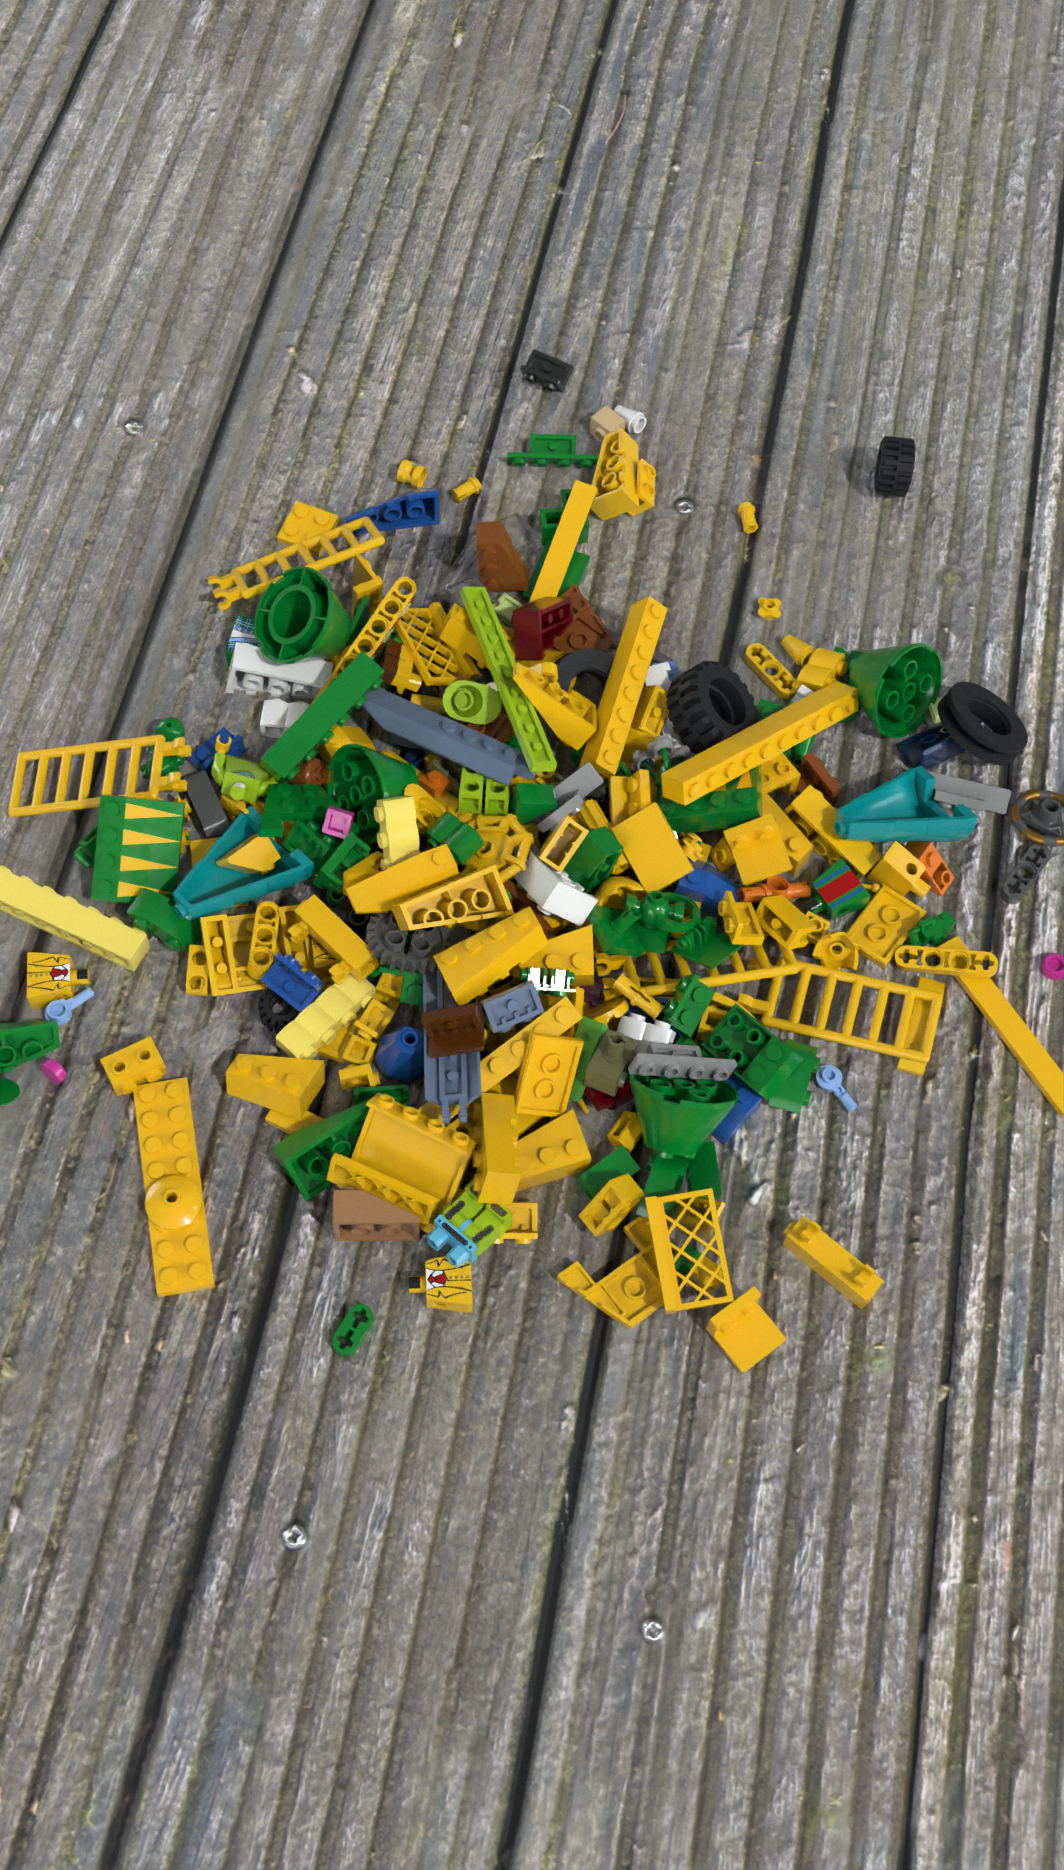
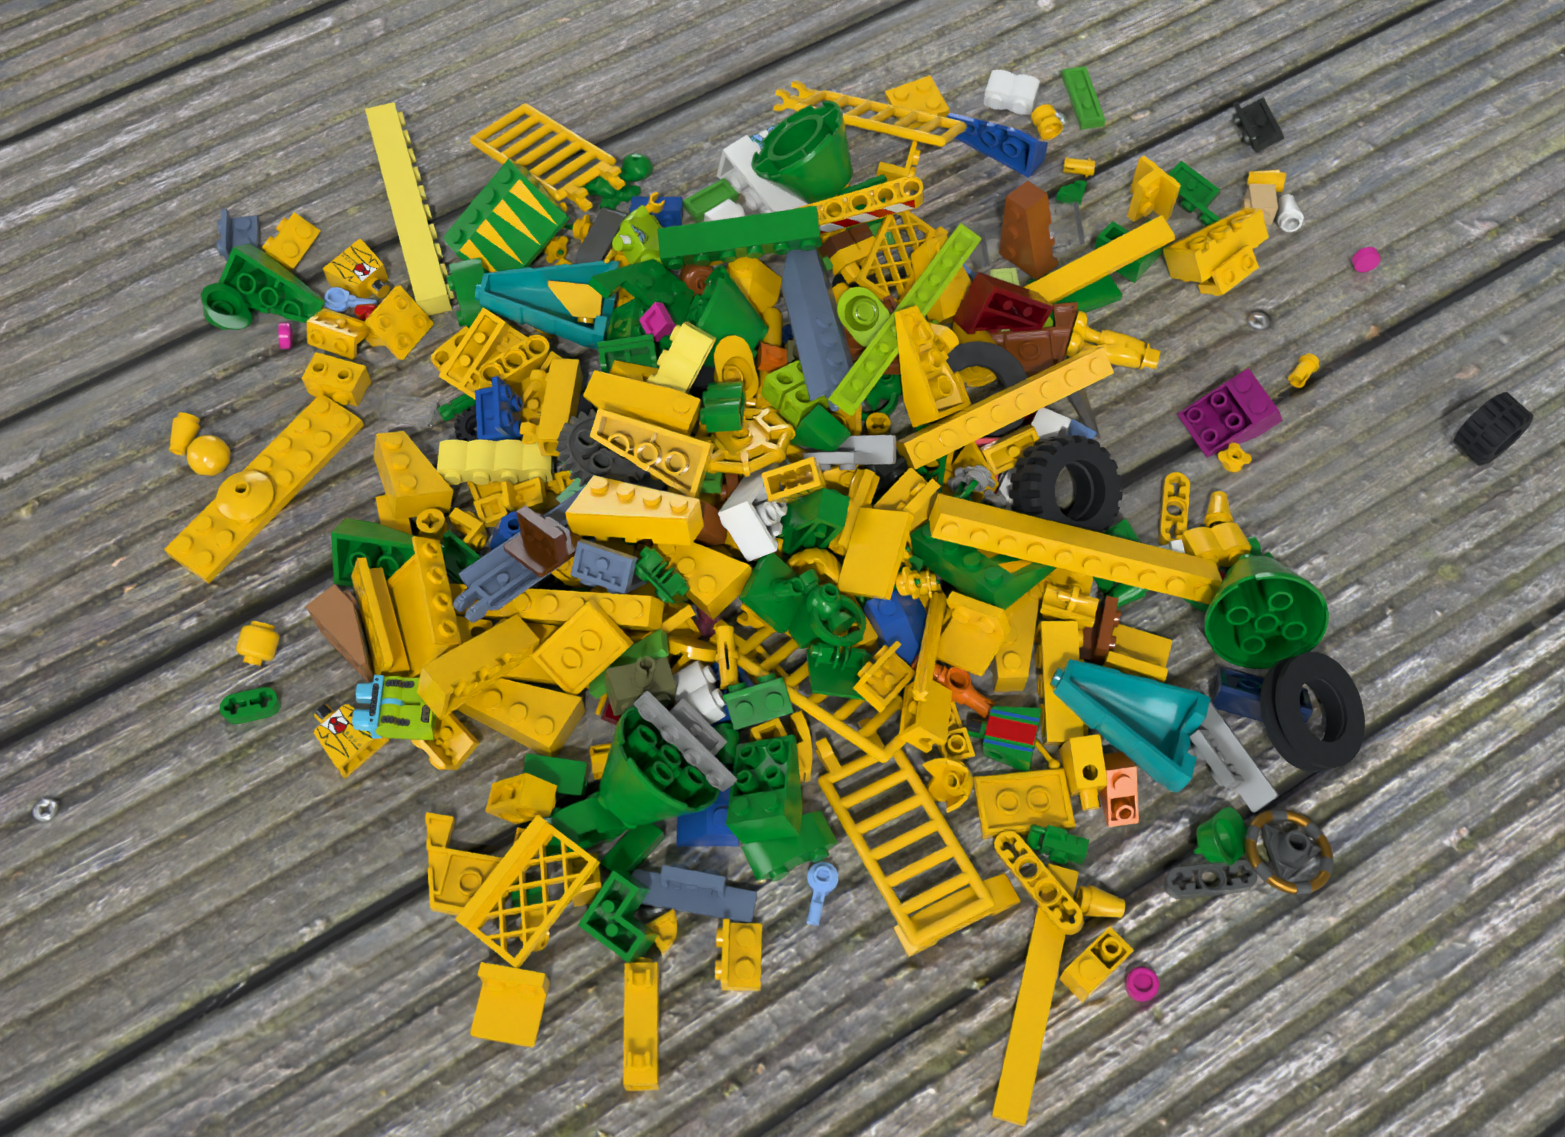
camera: 50 degrees right, 0 degrees up
none -> yellow cone [169,412,201,456]
none -> yellow hair [187,435,231,476]
none -> yellow head [236,621,280,666]
none -> yellow bracket [307,308,371,360]
none -> red arm [354,304,377,321]
none -> yellow bracket [365,285,433,360]
none -> yellow wheel [416,508,449,542]
none -> green axle [438,393,476,421]
none -> green brick [578,870,658,963]
none -> sand blue bracket [632,863,757,923]
none -> yellow tile [646,909,678,955]
none -> bright green tile [682,178,739,222]
none -> yellow bracket [715,918,762,991]
none -> yellow axle [912,592,947,702]
none -> white brick [984,70,1040,115]
none -> yellow hips [1040,584,1099,630]
none -> green tile [1056,180,1088,206]
none -> yellow slope [1059,926,1134,1003]
none -> bright green tile [1061,66,1106,130]
none -> yellow piece [1066,311,1161,370]
none -> yellow cone [1075,884,1125,918]
none -> yellow bracket [1103,624,1172,683]
none -> yellow bracket [1127,155,1180,222]
none -> magenta slope [1177,368,1283,458]
none -> green piece [1193,807,1247,866]
none -> yellow cone [1247,169,1287,193]
none -> dark pink tile [1352,247,1381,272]

